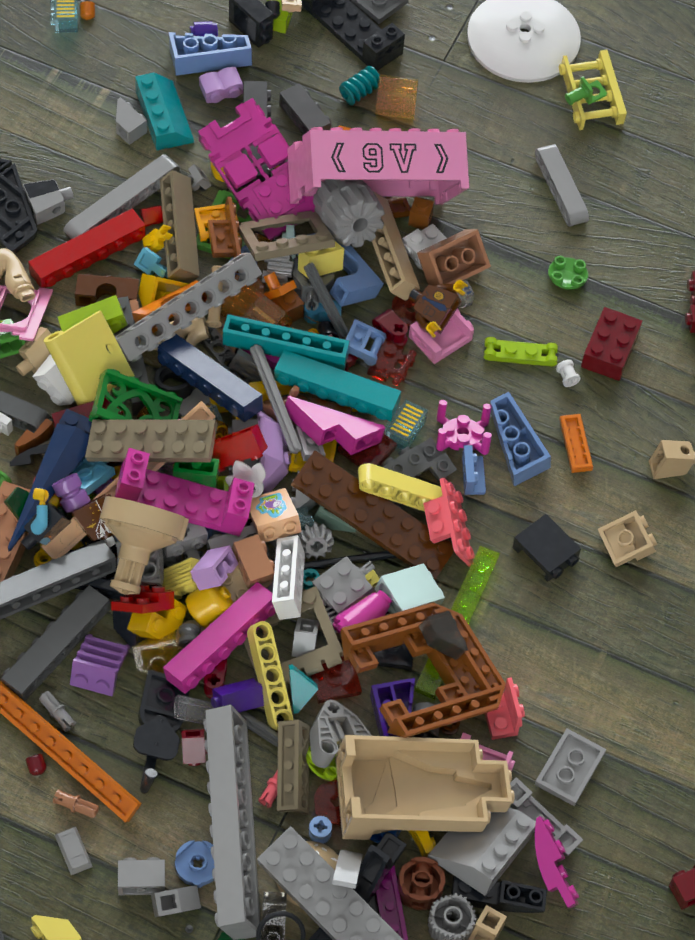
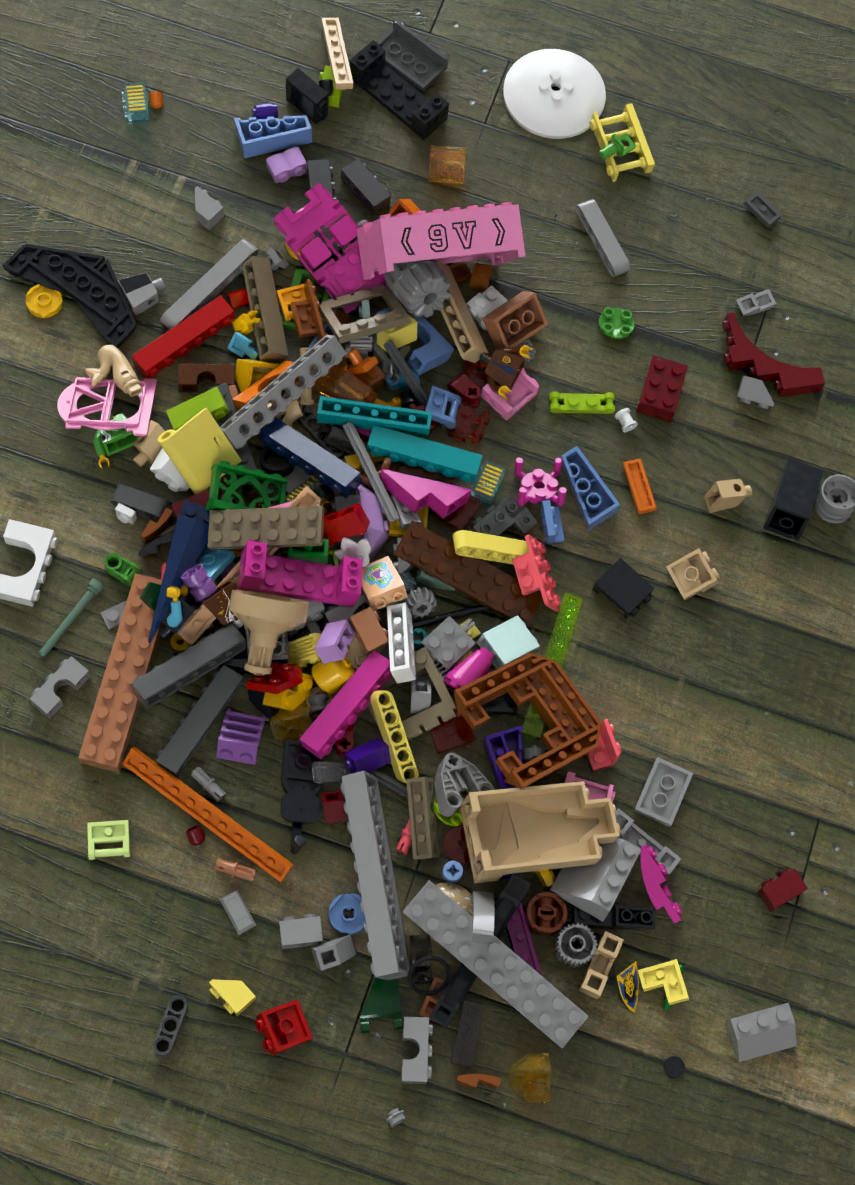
camera: 10 degrees left, 10 degrees up
teal slope [135,72,194,151] -> none
teal slope [288,664,318,714] -> none
teal piece [339,66,381,105] -> none
clear smoke slope [419,611,468,660] -> none

